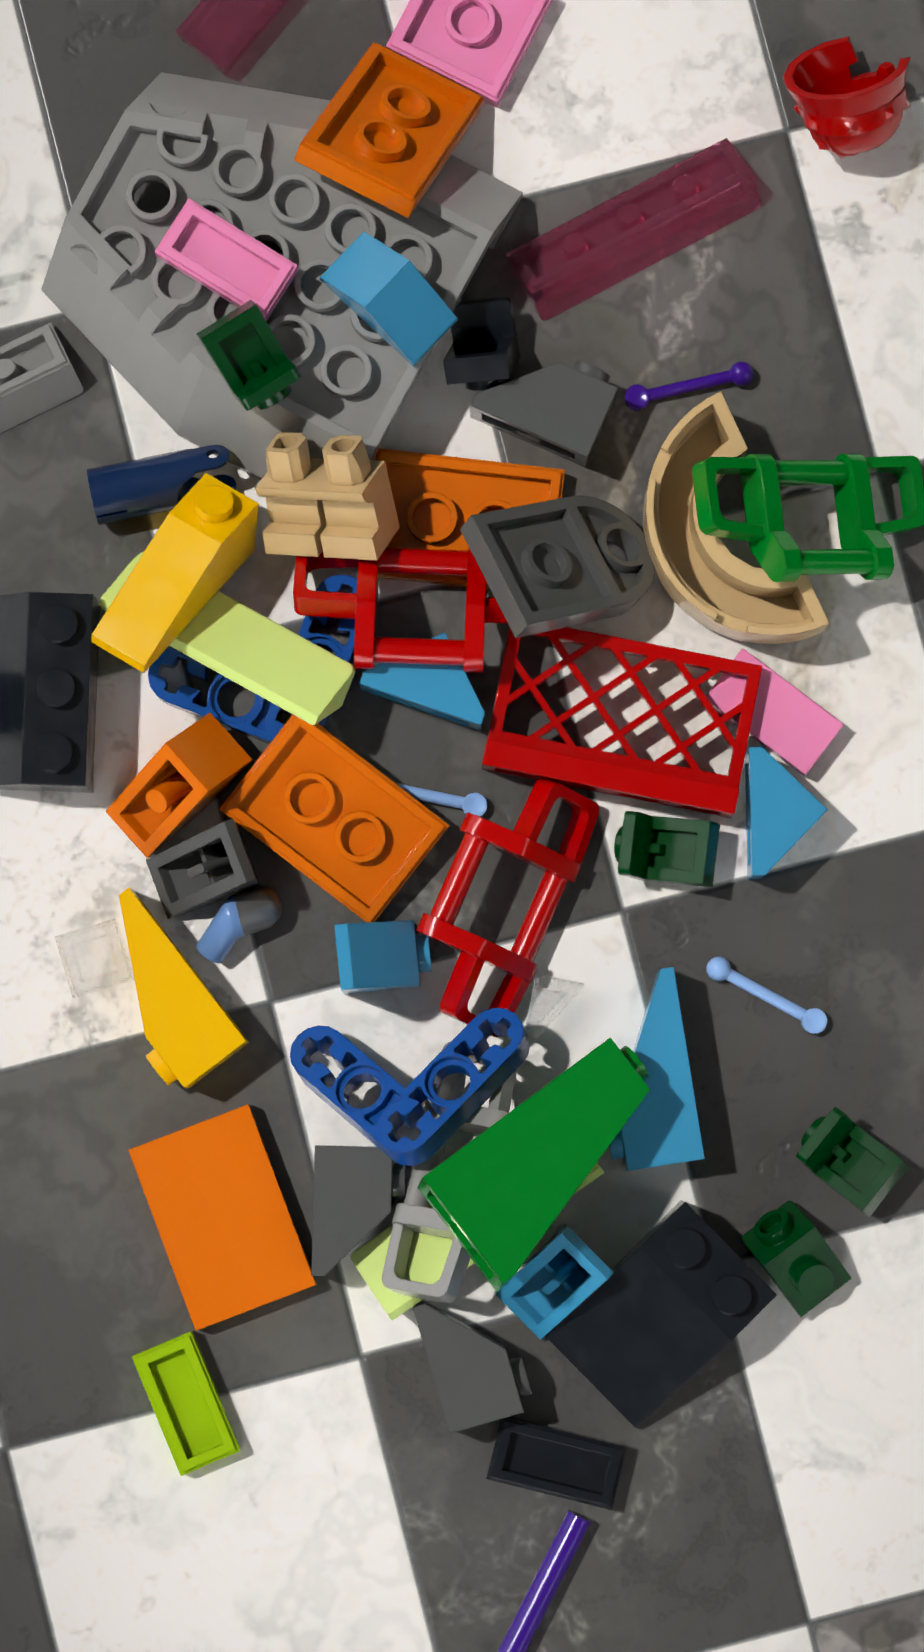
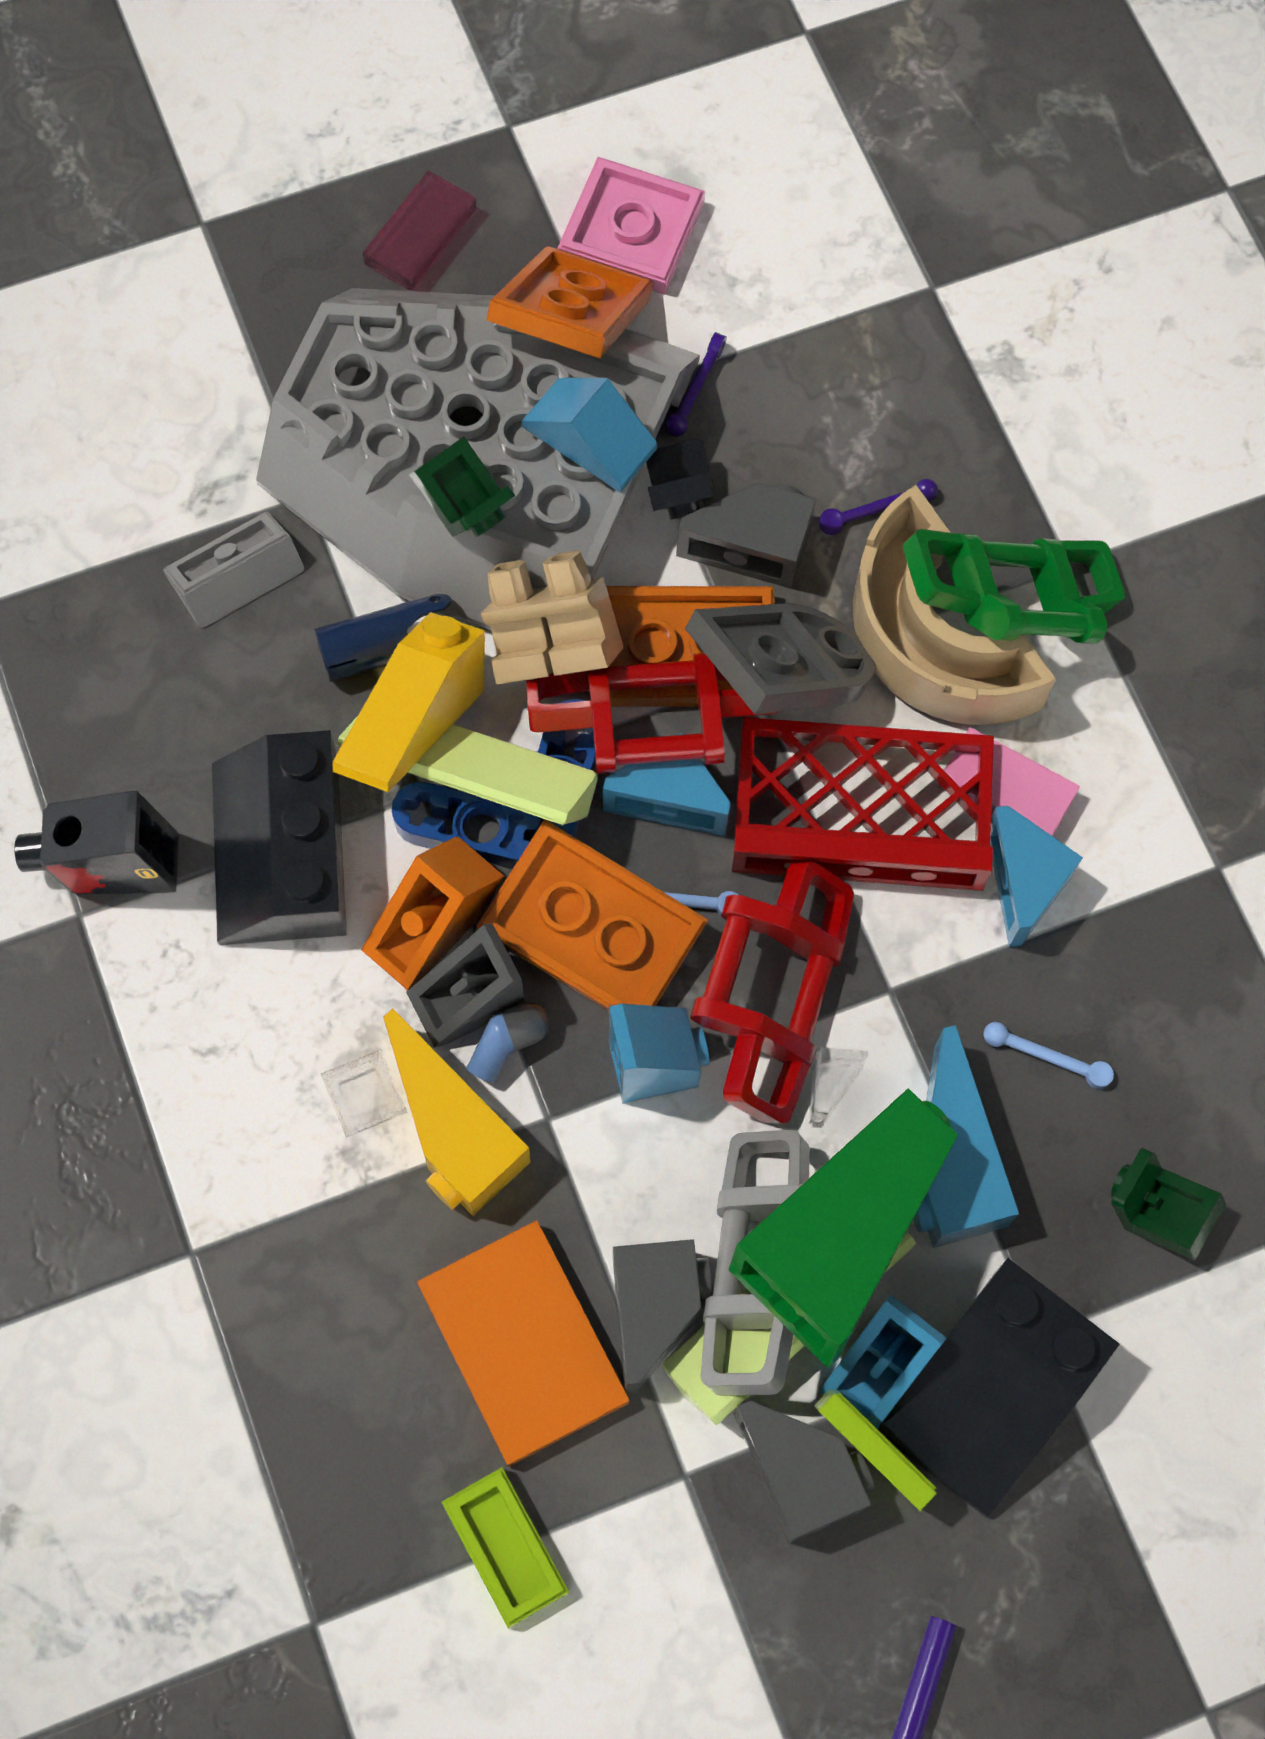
camera: 10 degrees left, 15 degrees down
bright pink tile [155,198,299,321] -> none
blue beam [290,1008,530,1166] -> none
black tile [486,1416,627,1510] -> none
clear pink slope [506,138,762,321] -> none
dark green bracket [614,811,720,887] -> none
dark green bracket [741,1201,852,1317] -> none
red helmet [783,36,911,159] -> none
none -> dark purple hinge [665,332,727,437]
none -> lime tile [814,1389,937,1511]

